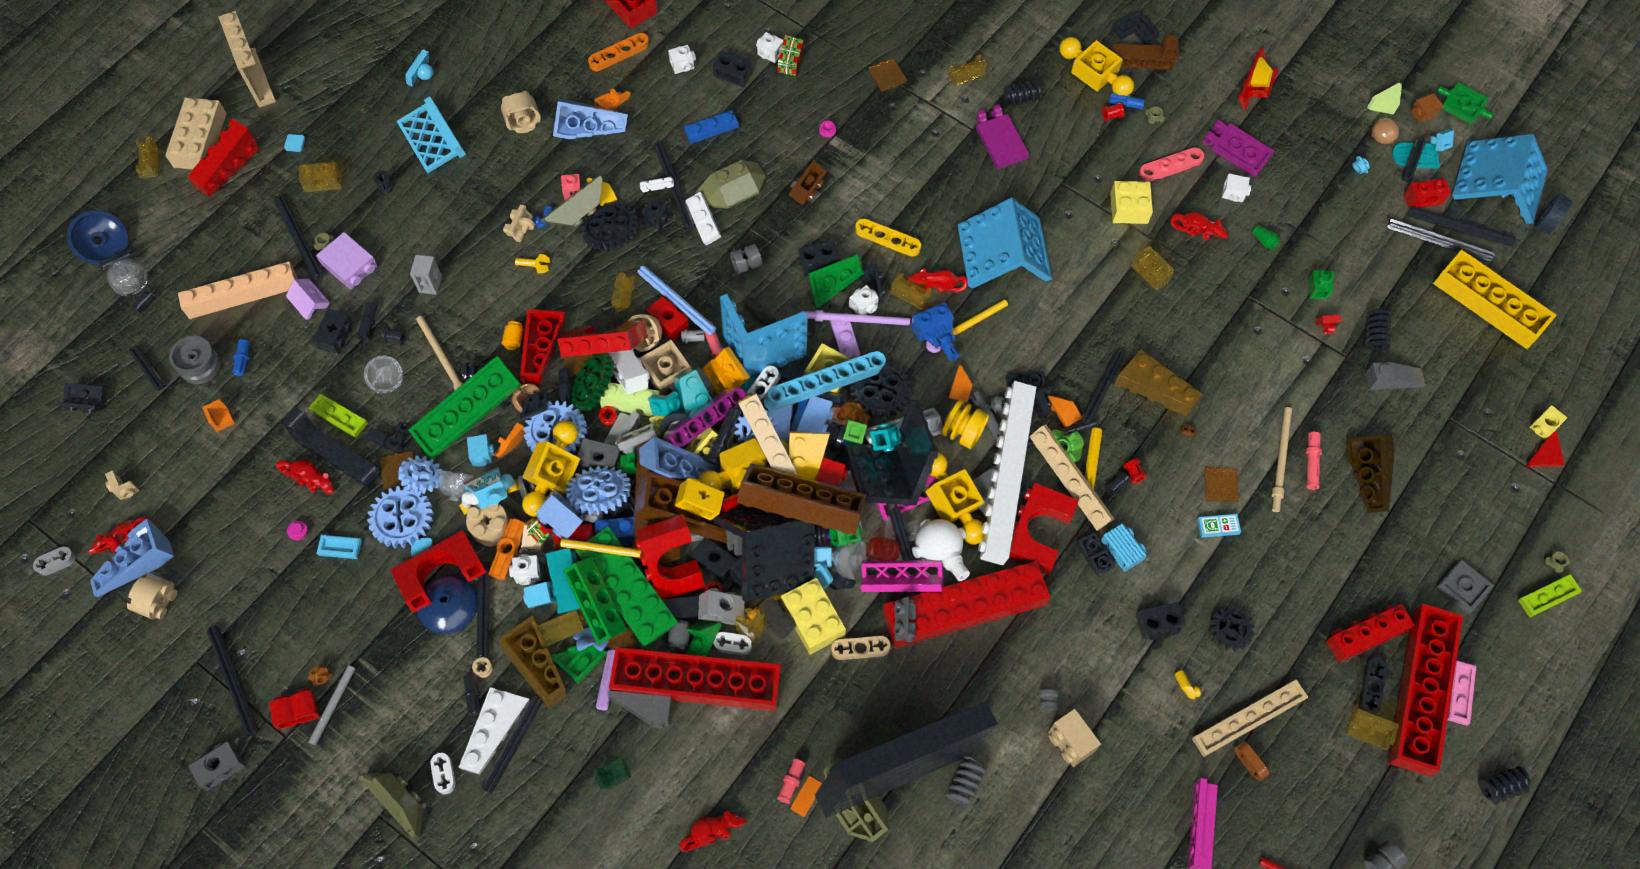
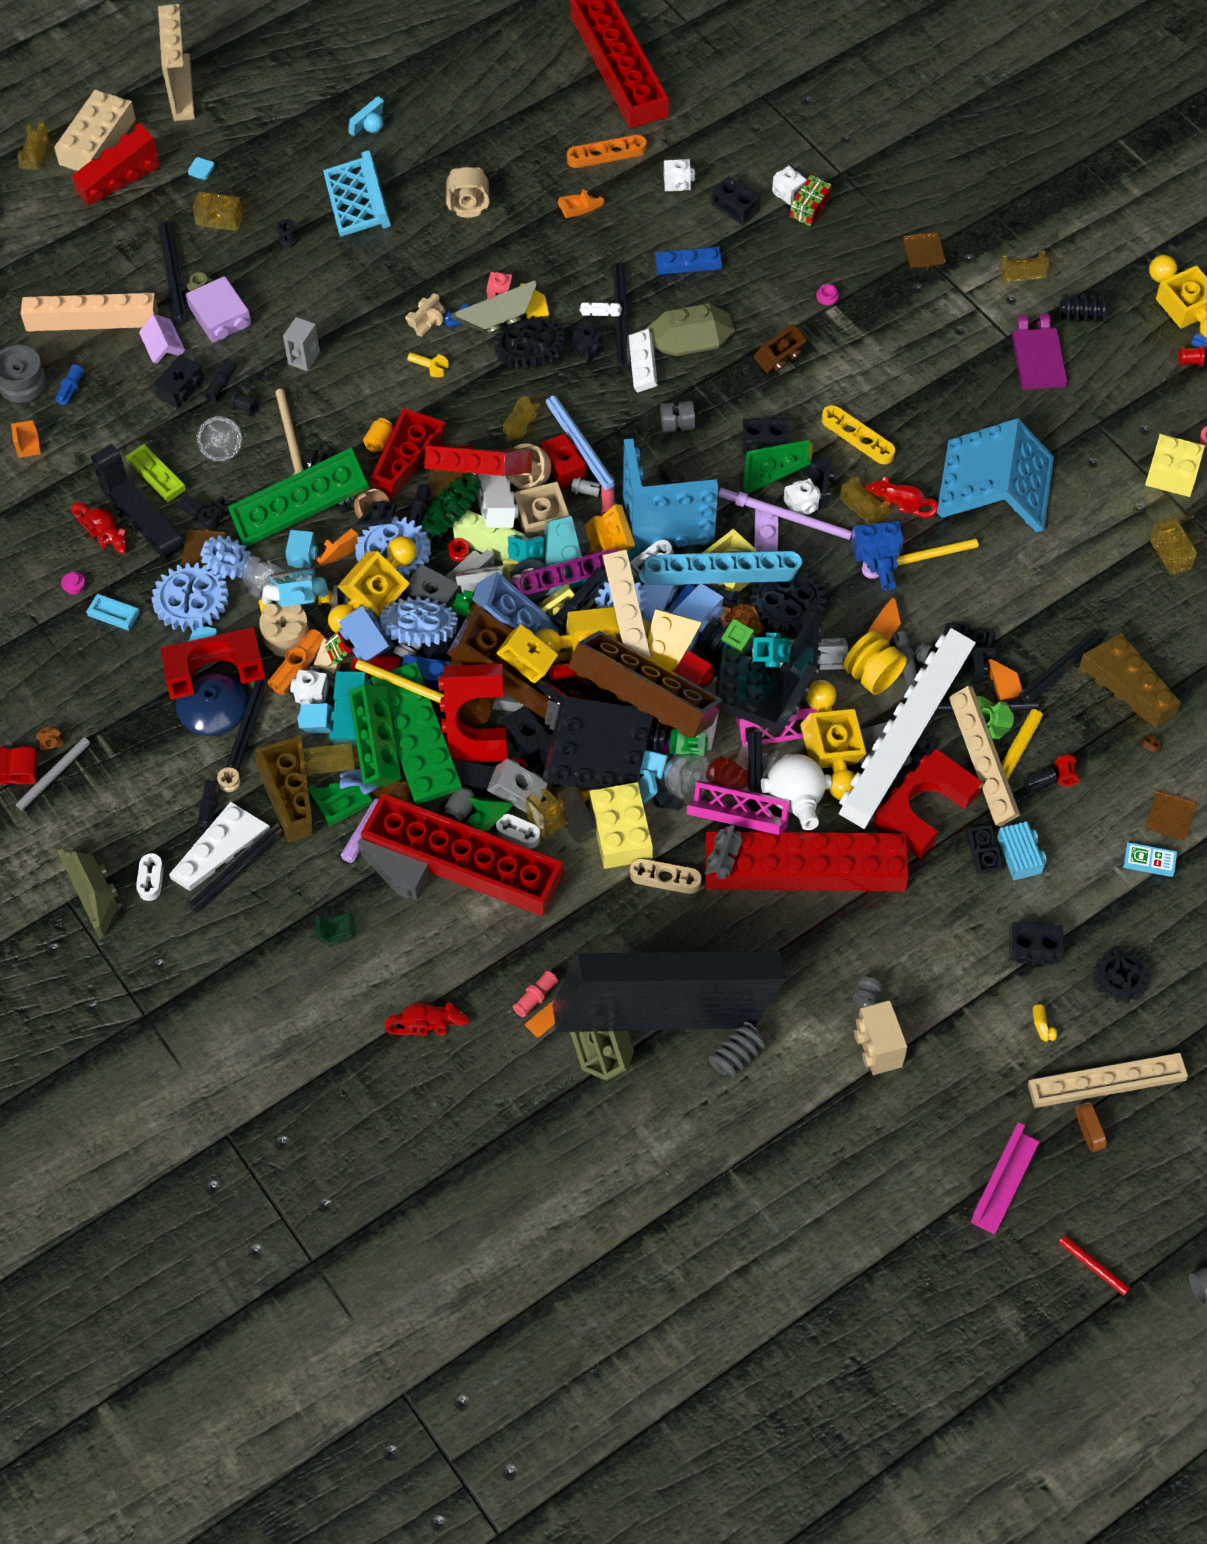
camera: 20 degrees right, 5 degrees down
medium blue wedge [553,98,628,139] -> none

